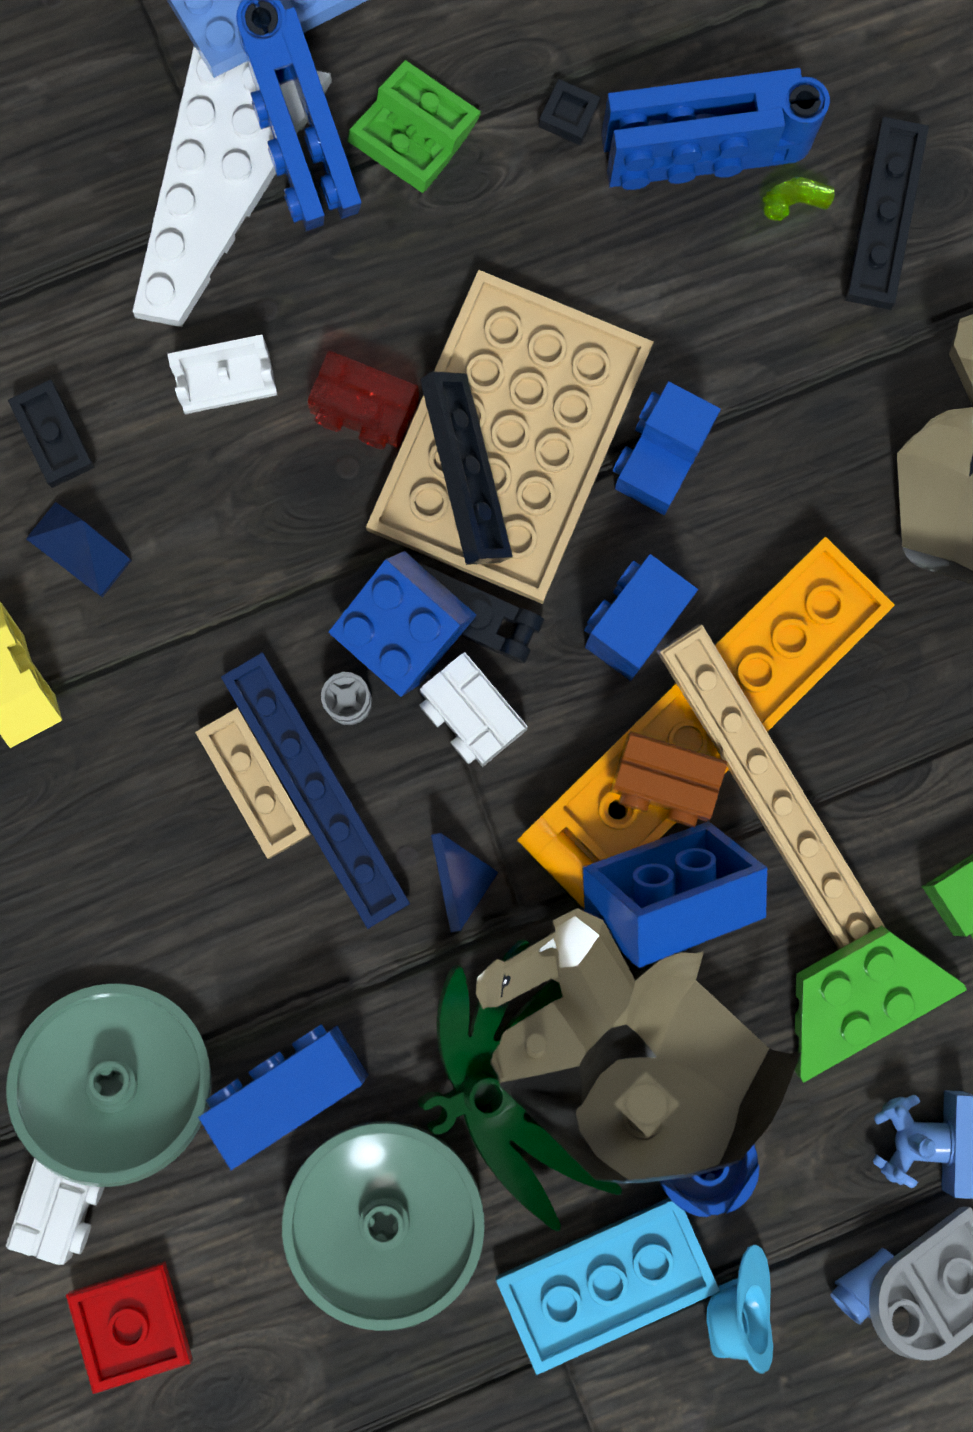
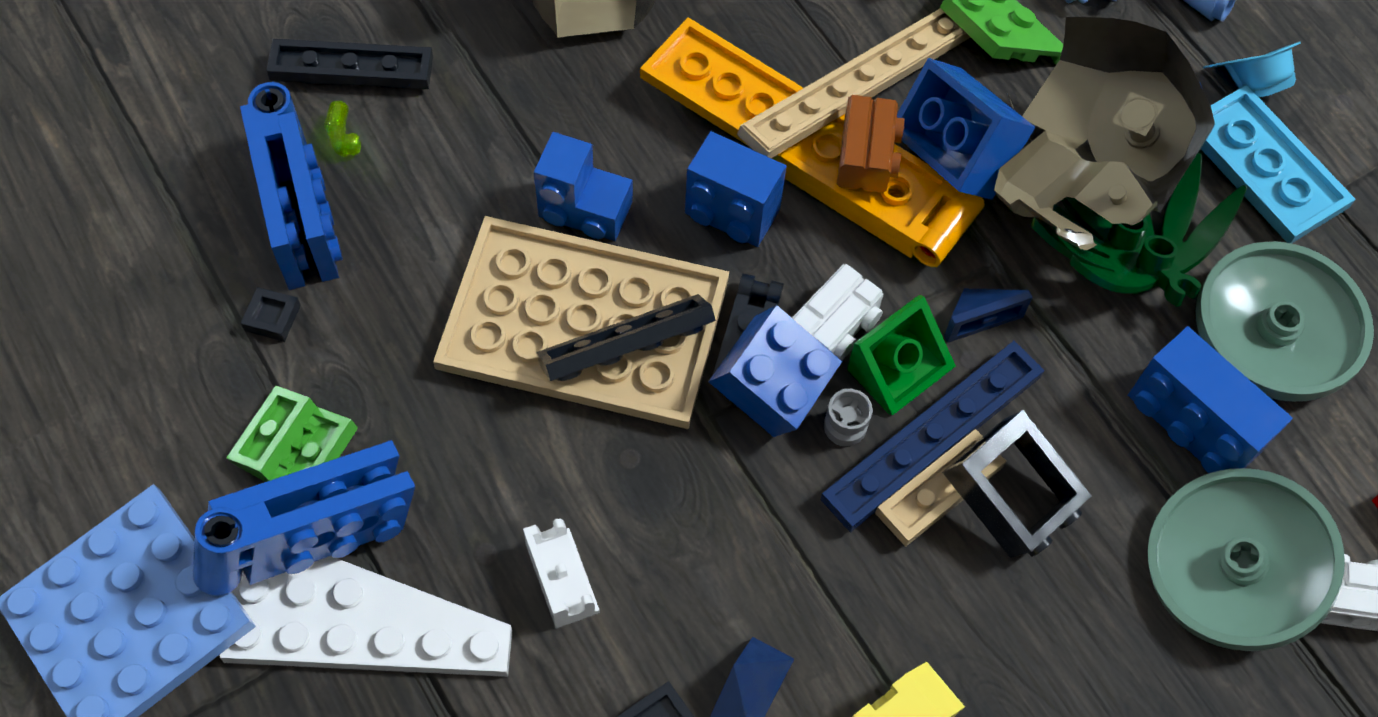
camera: 100 degrees left, 20 degrees down
clear red brick [307,350,419,449] -> none
none -> green slope [847,295,956,415]
none -> black window [942,410,1091,558]

